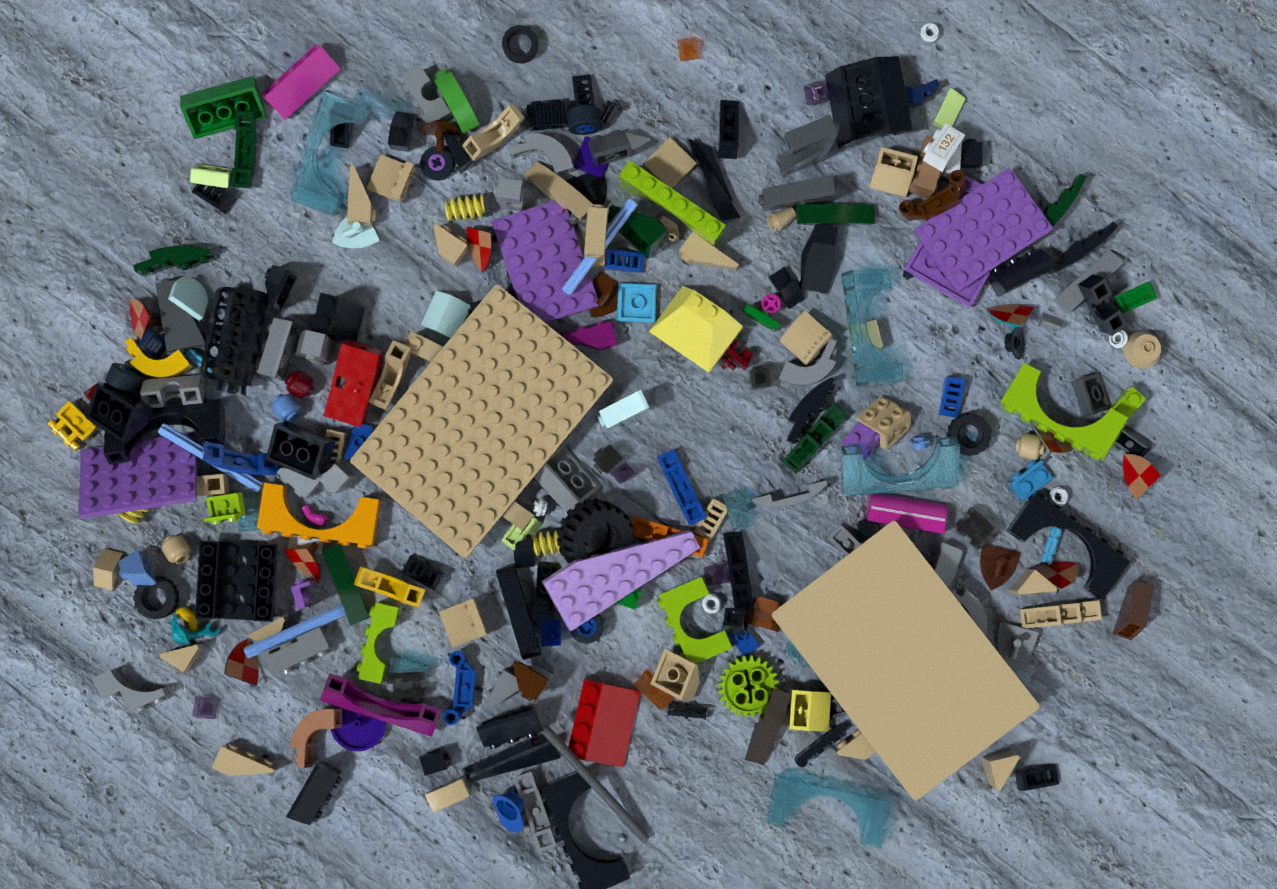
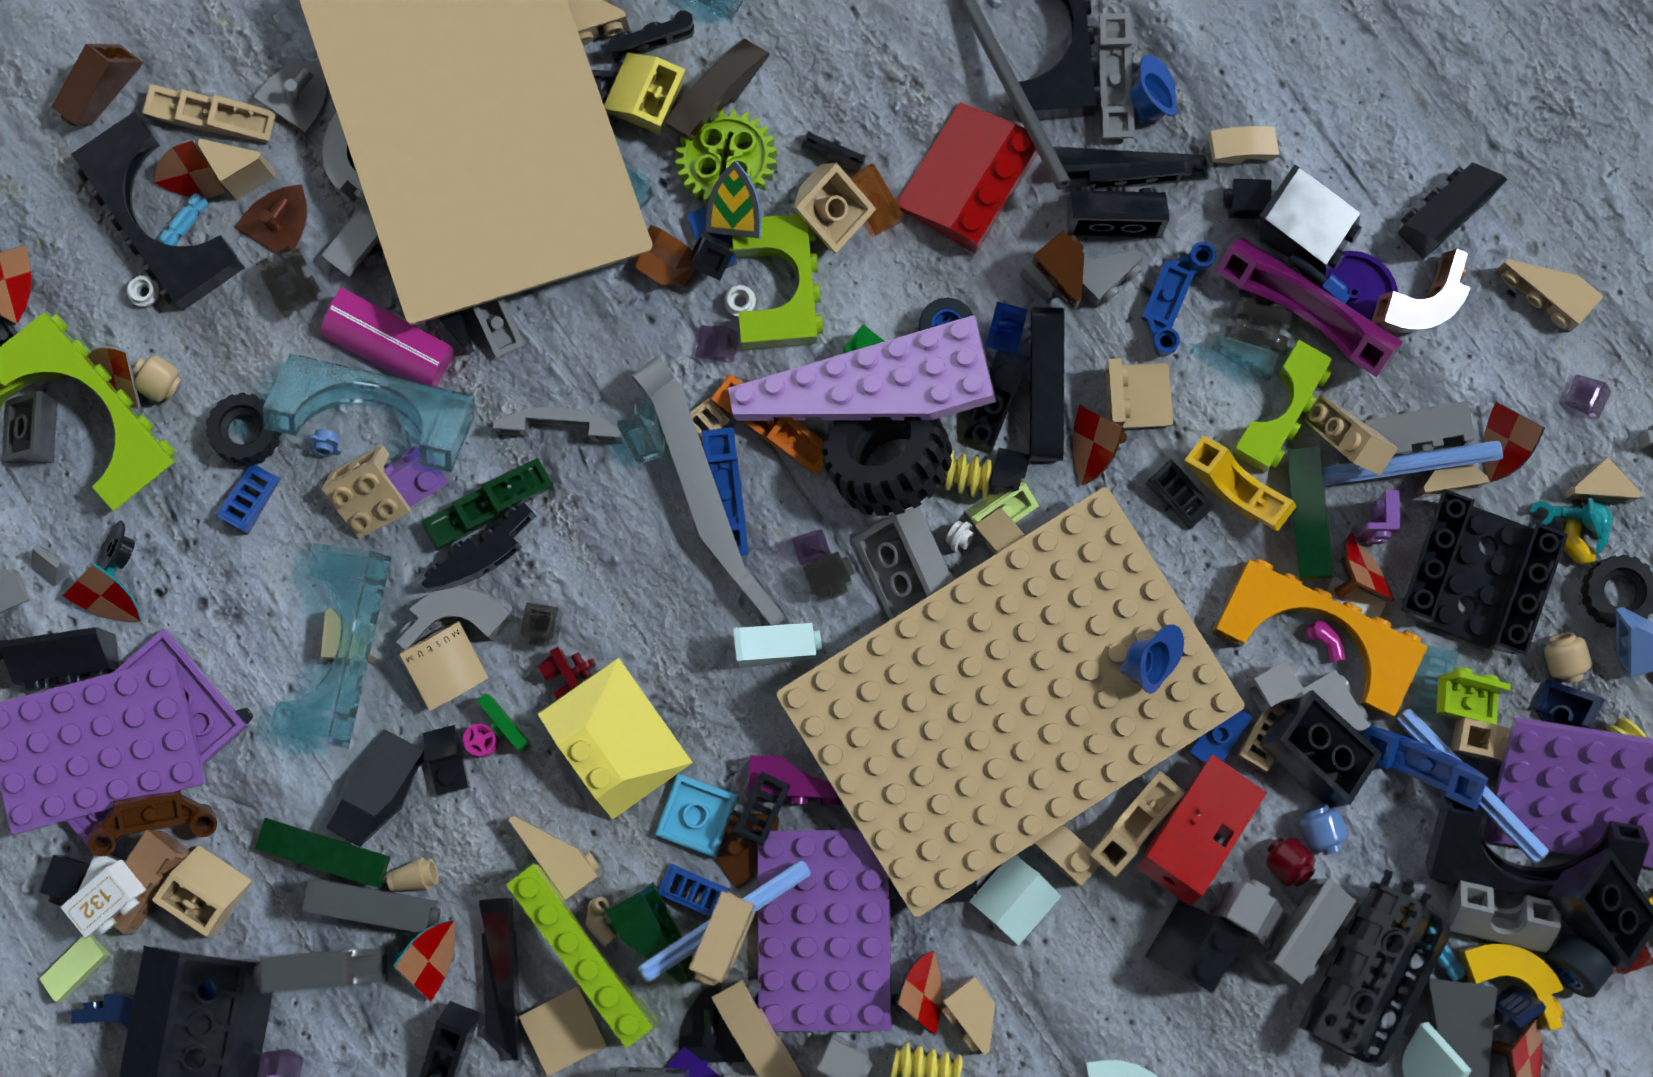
camera: 150 degrees left, 5 degrees down
black slope [264,265,297,311] -> none
black slope [723,531,754,611] -> none
dark azure bracket [1008,459,1053,502] -> none
none -> shield [393,920,455,1002]
none -> light grey piece [632,356,786,626]
none -> shield [706,161,761,239]
none -> black slope [732,771,791,846]
none -> shield [1073,405,1127,486]
none -> blue piece [1120,624,1184,694]
none -> slope [1260,164,1362,276]
none -> piece [1288,252,1351,304]
none -> tan slope [1304,394,1398,476]
none -> dark blue slope [1532,679,1605,729]

